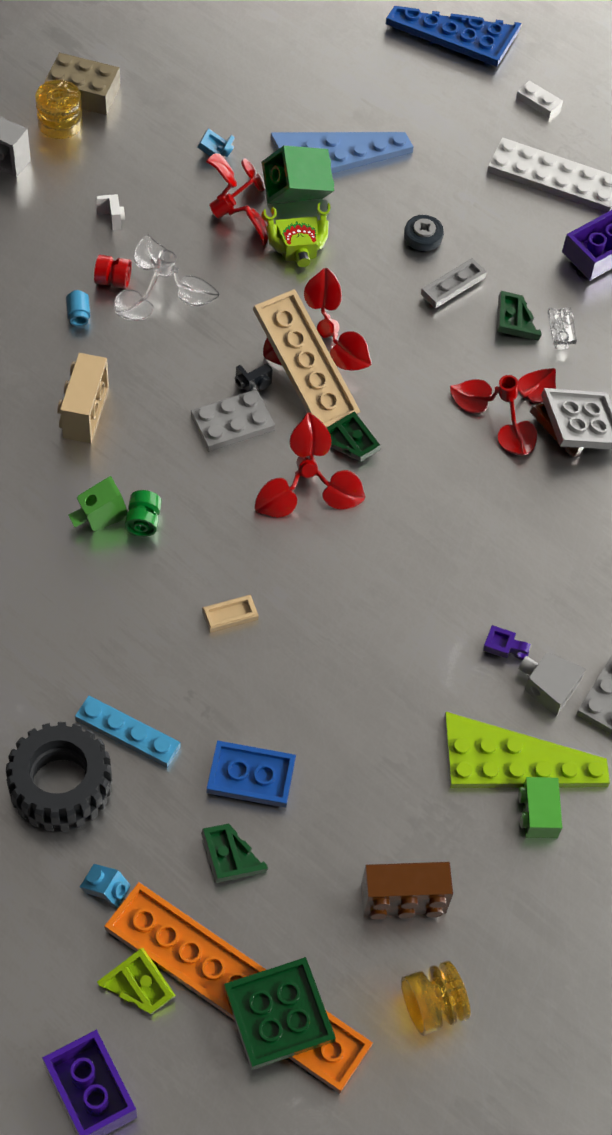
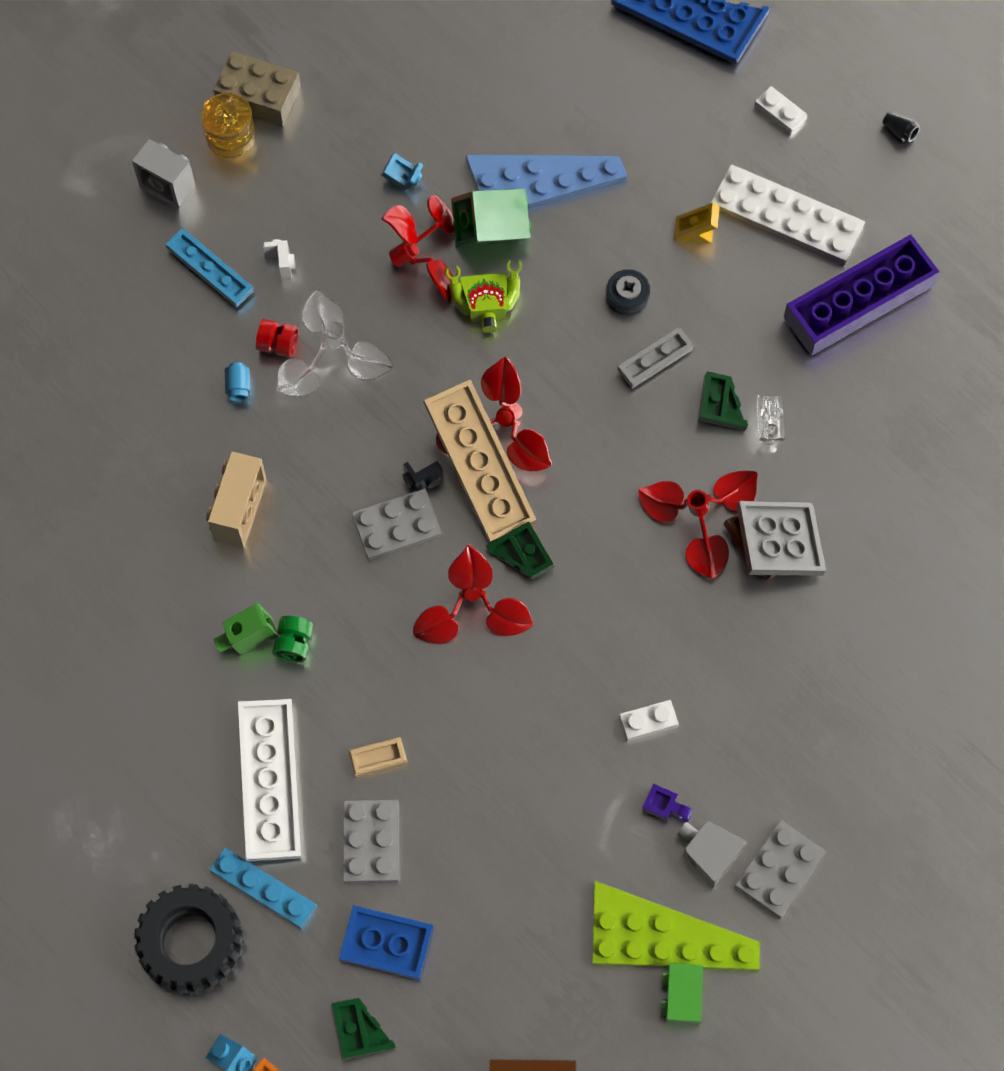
camera: 10 degrees right, 10 degrees up
none -> dark azure plate [165,228,254,308]
none -> white plate [238,699,301,862]
none -> light grey plate [344,800,399,884]
none -> white plate [619,700,679,742]
none -> yellow slope [674,203,719,243]

